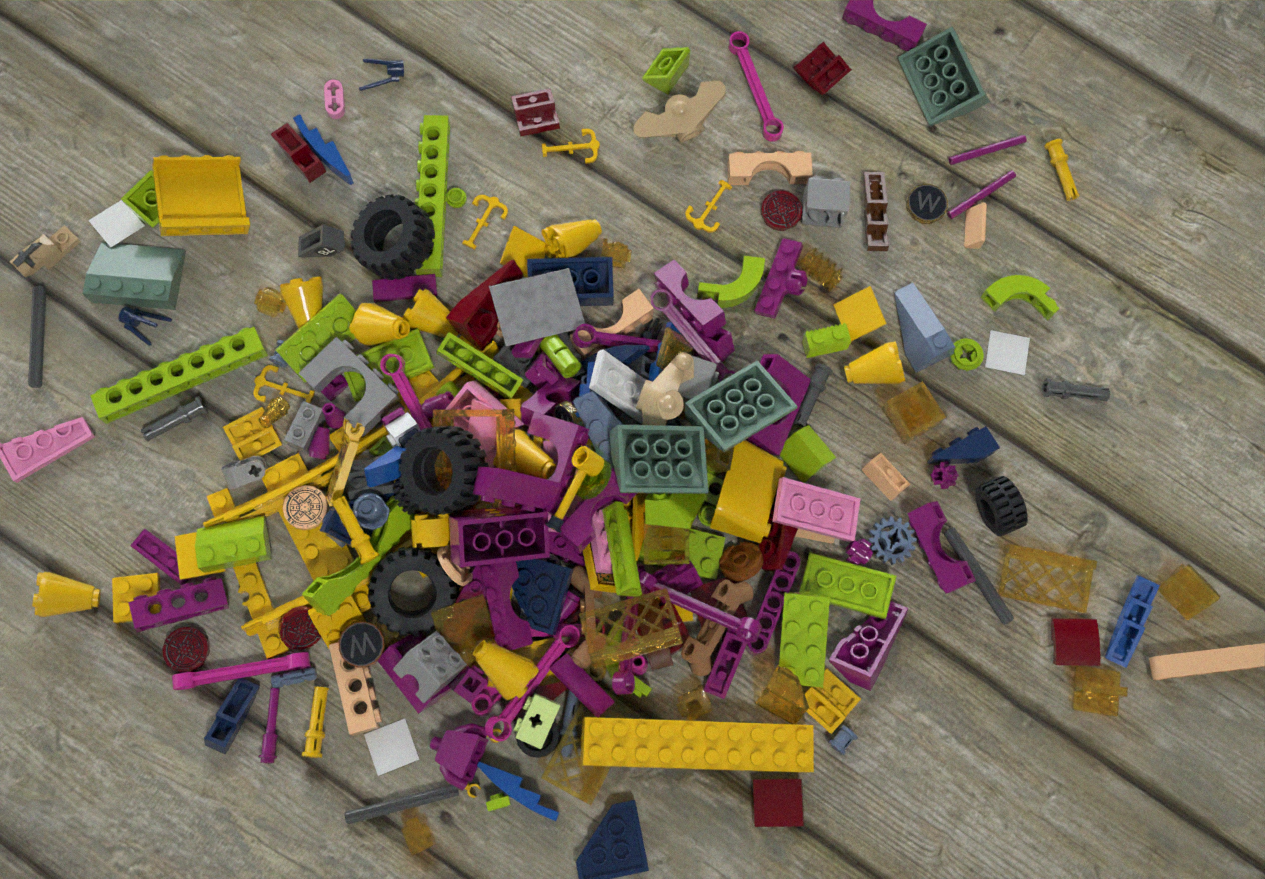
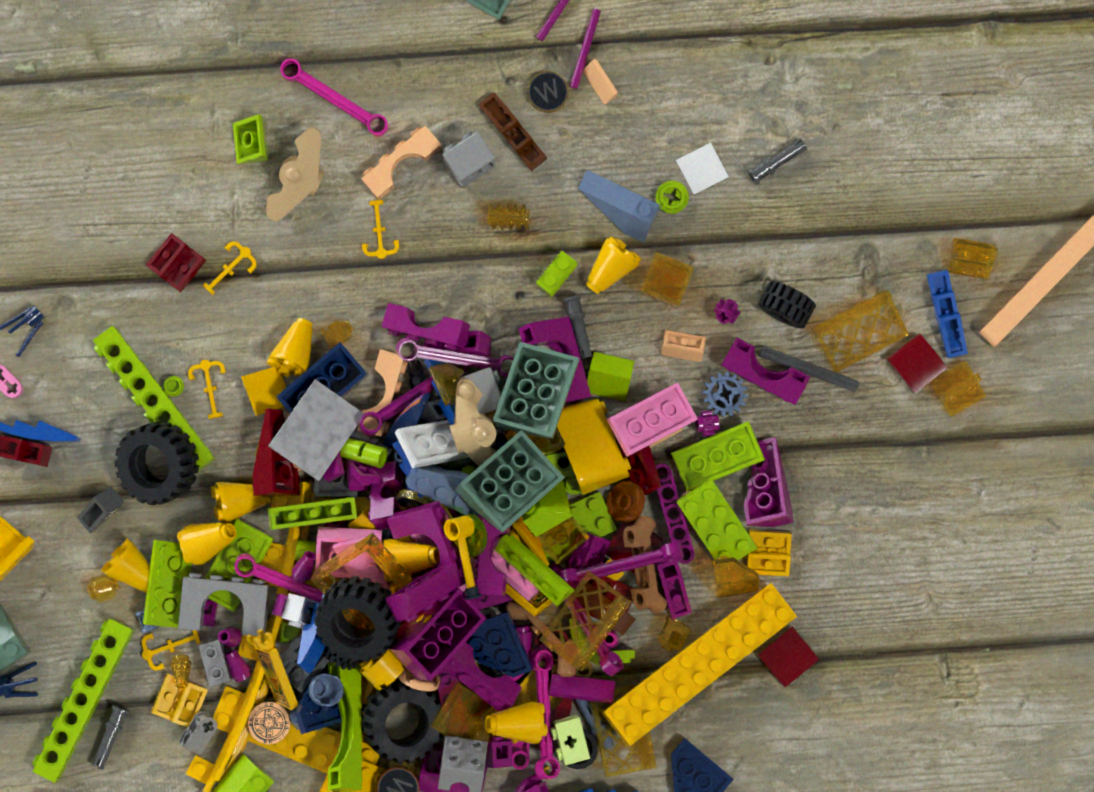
camera: 30 degrees left, 10 degrees up
yellow pin [332,496,380,565] -> none
magenta tile [372,274,438,303] -> none
lime arch [697,256,765,308] -> none
magenta plate [754,238,808,319] -> none
dark red tile [761,190,803,231] -> none
dark red slope [793,41,852,96] -> none
sand blue bush [828,725,858,755] -> none
yellow piece [833,286,887,342] -> none
dark blue slope [927,426,1000,465] -> none
lime arch [980,275,1060,321] -> none

